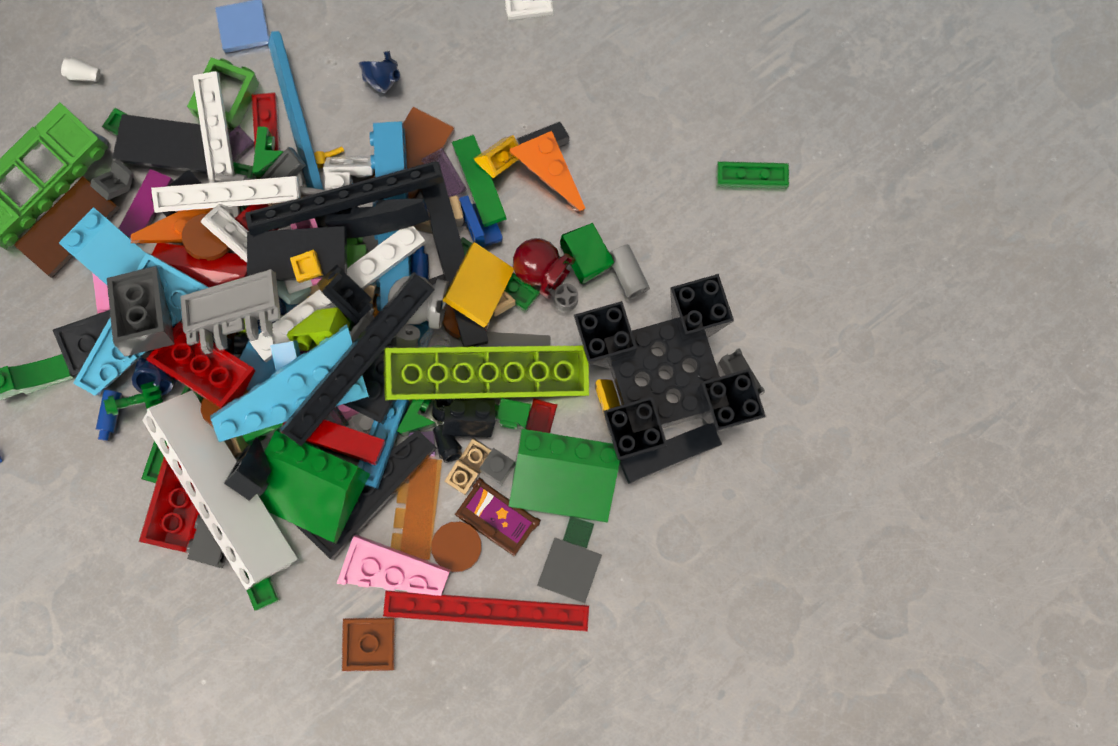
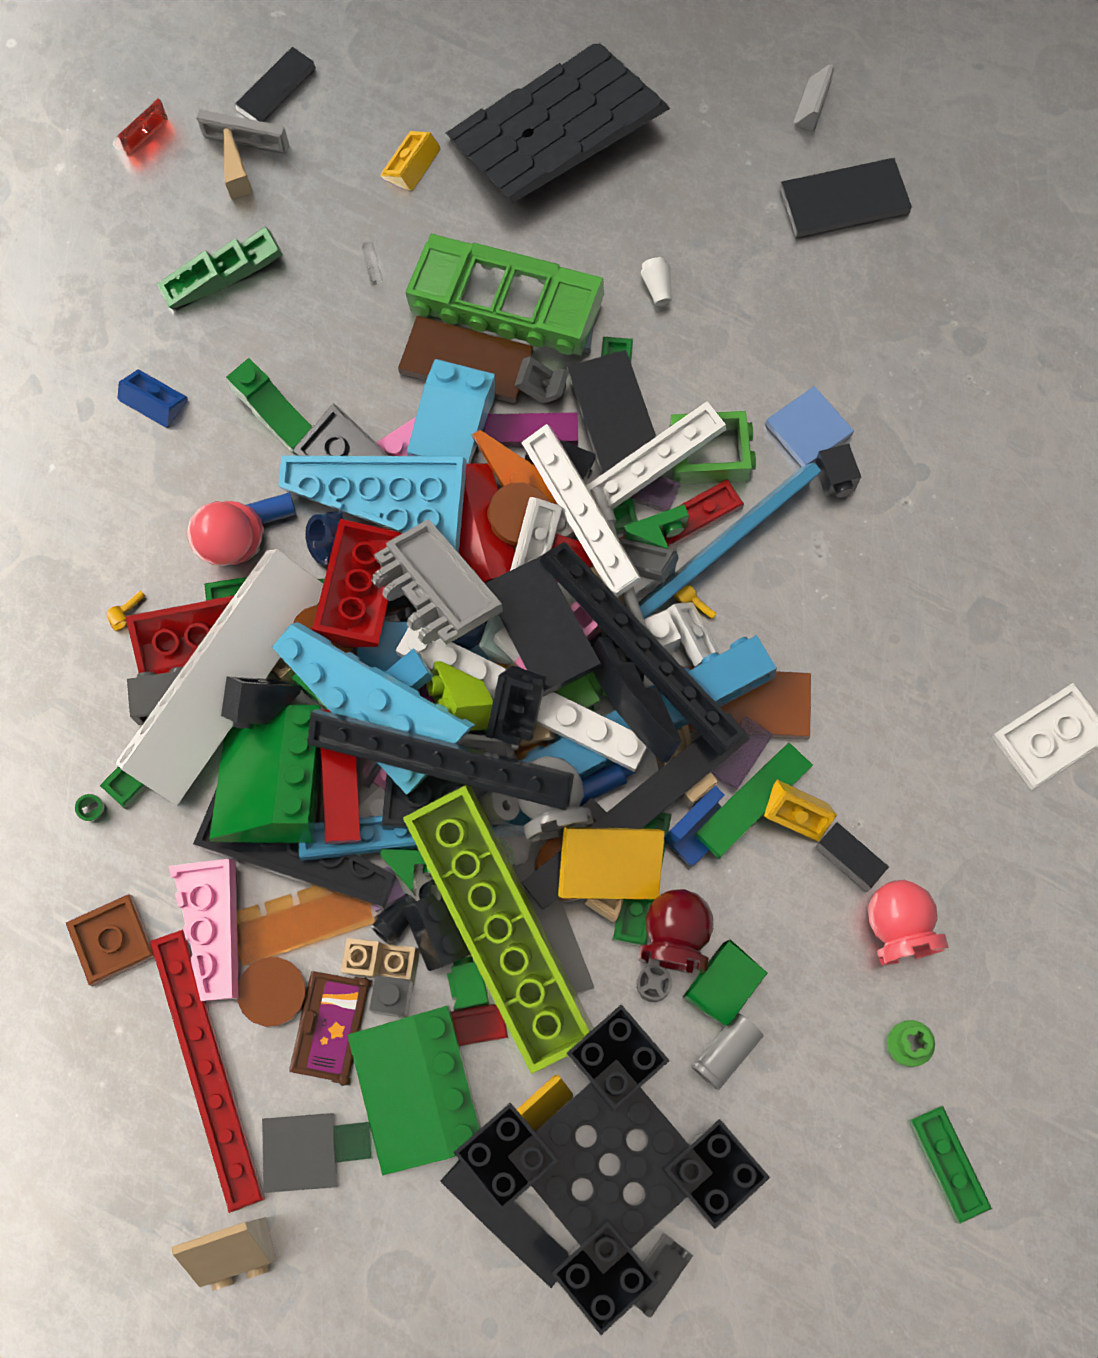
camera: 70 degrees right, 5 degrees down
green hinge [103,382,163,416] -> none
dark grey slope [107,266,174,357] -> none
yellow tile [290,250,323,283] -> none
dark blue helmet [359,51,400,93] -> none
orange wing [509,131,585,211] -> none
none -> green hinge [75,794,104,821]
none -> yellow hand [107,591,145,631]
none -> tan slope [171,1217,277,1291]
none -> coral tile [187,501,264,566]
none -> black brick [815,443,861,498]
none -> coral tile [868,879,949,966]
none -> bright green piece [887,1020,935,1067]

